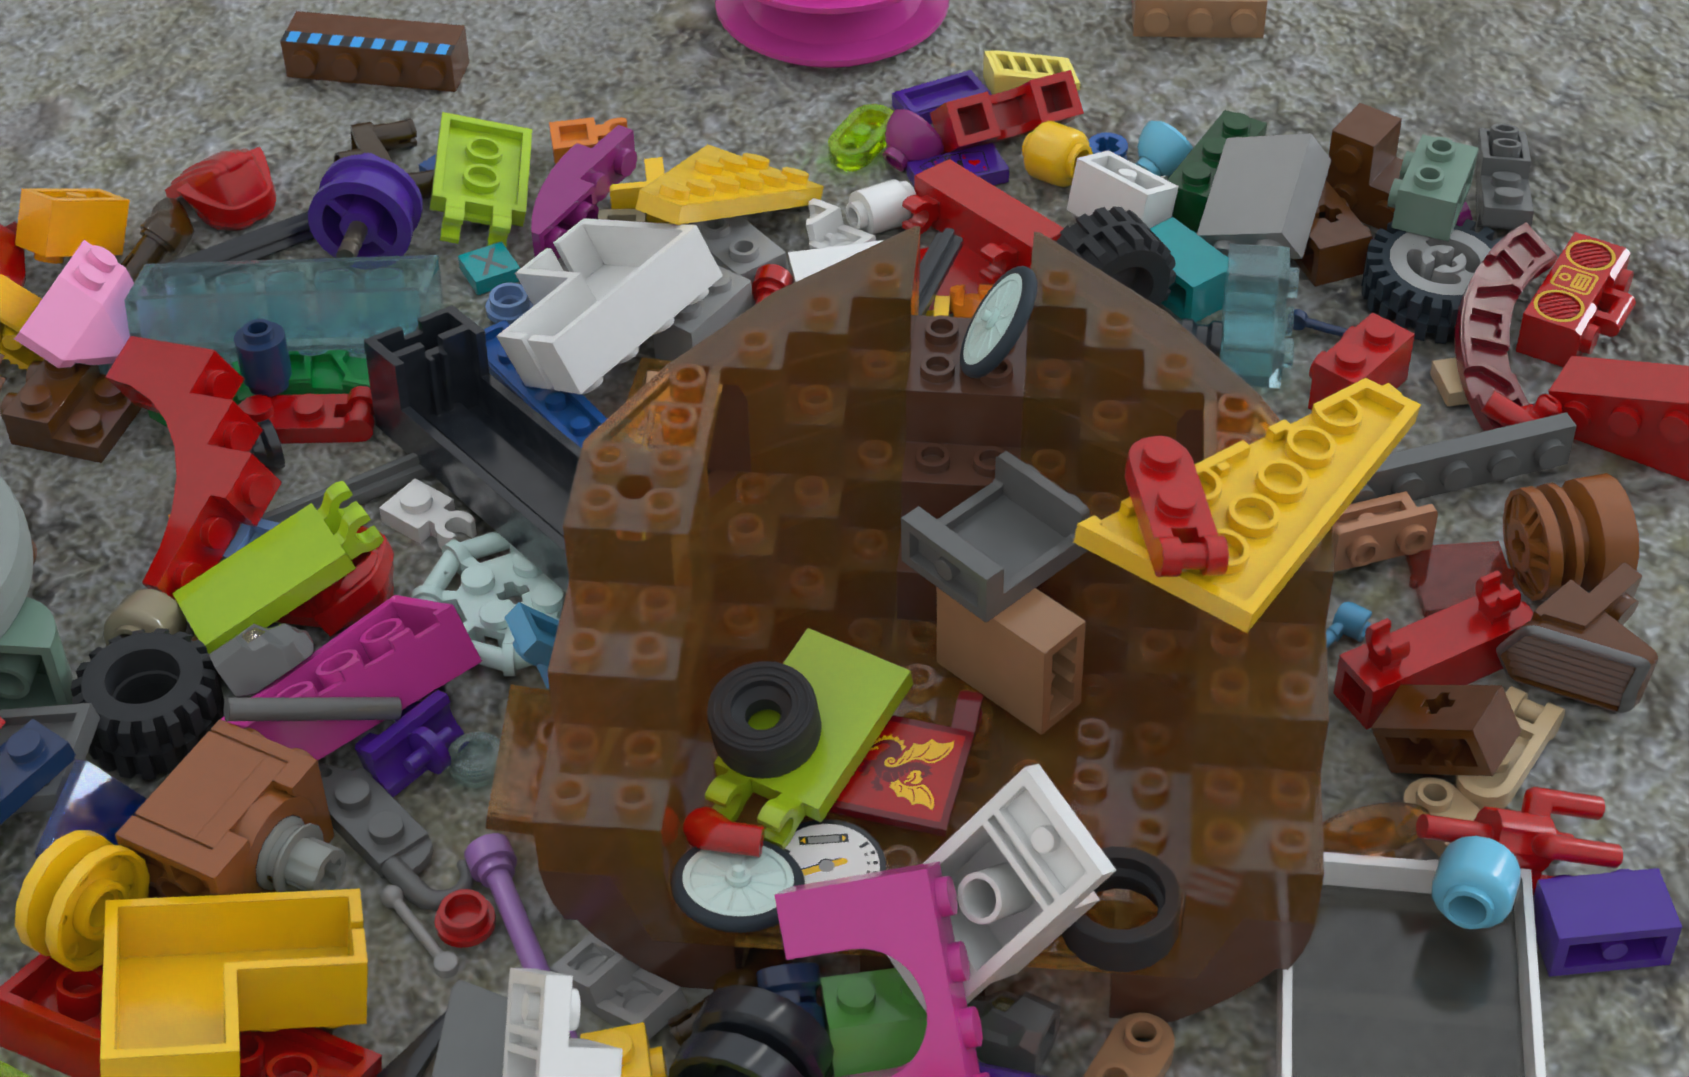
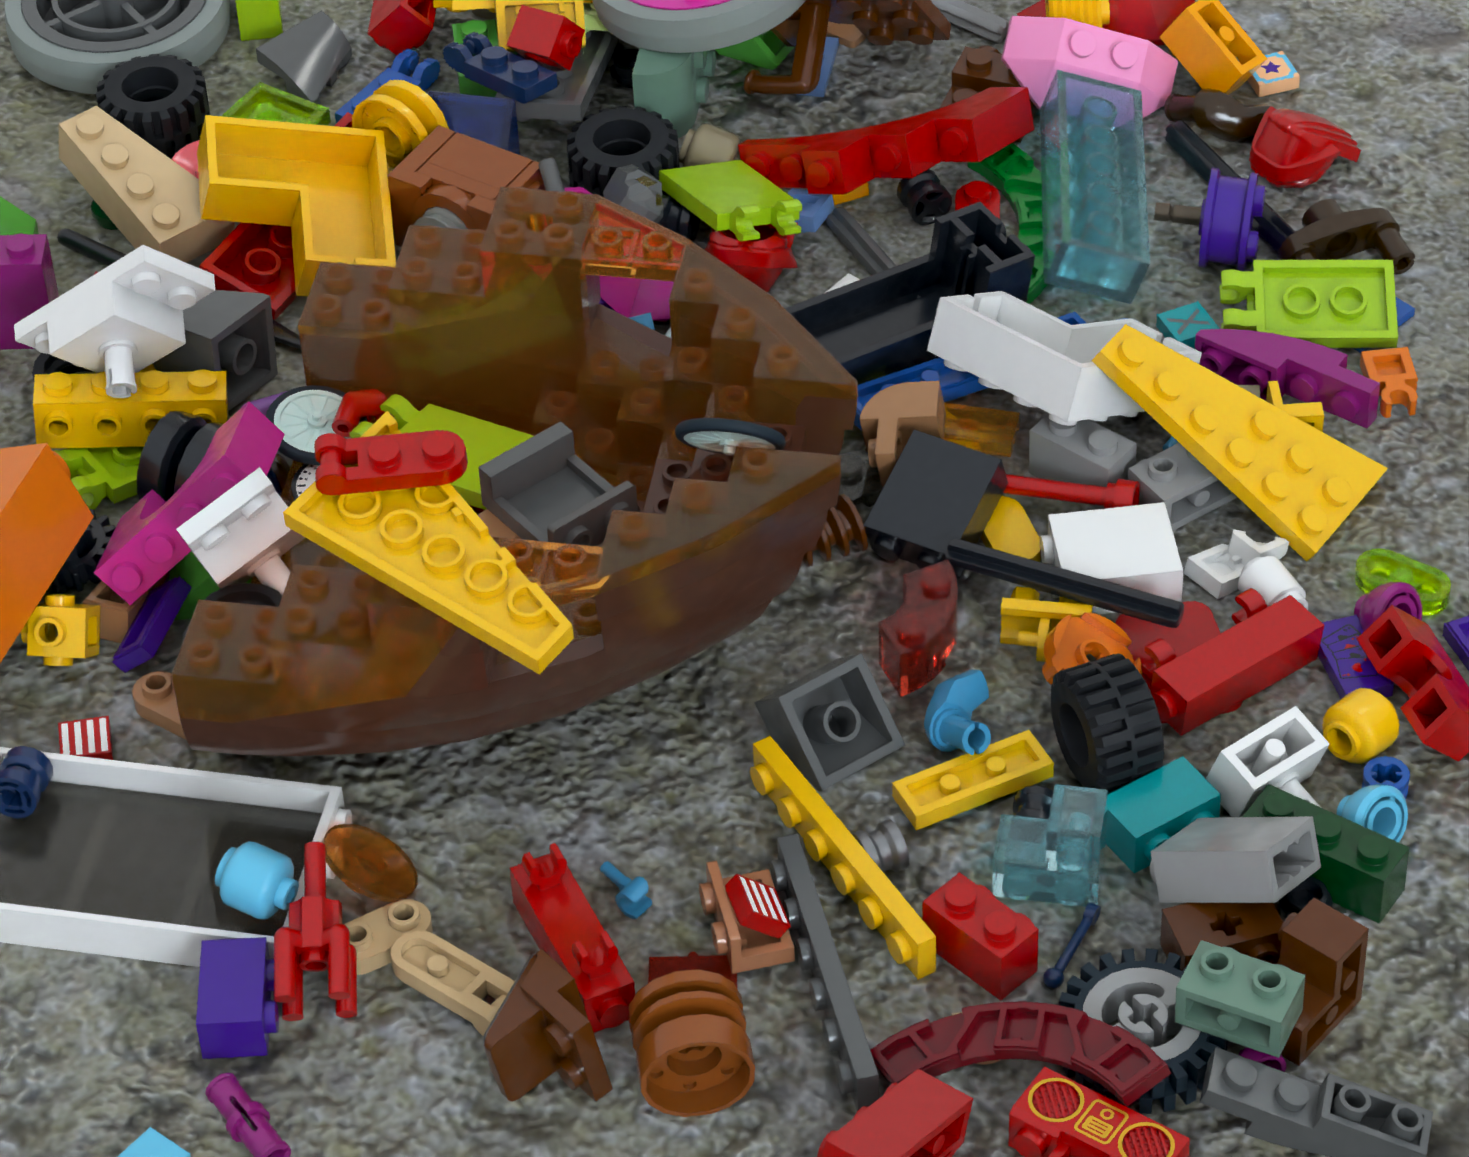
camera: 95 degrees right, 0 degrees up
dark blue brick [234,319,292,397] -> none
black tyre [707,661,822,778] -> none
reddish brown brick [1371,685,1521,776] -> none
red arm [1480,390,1562,427] -> none
none -> red tile [725,874,791,938]

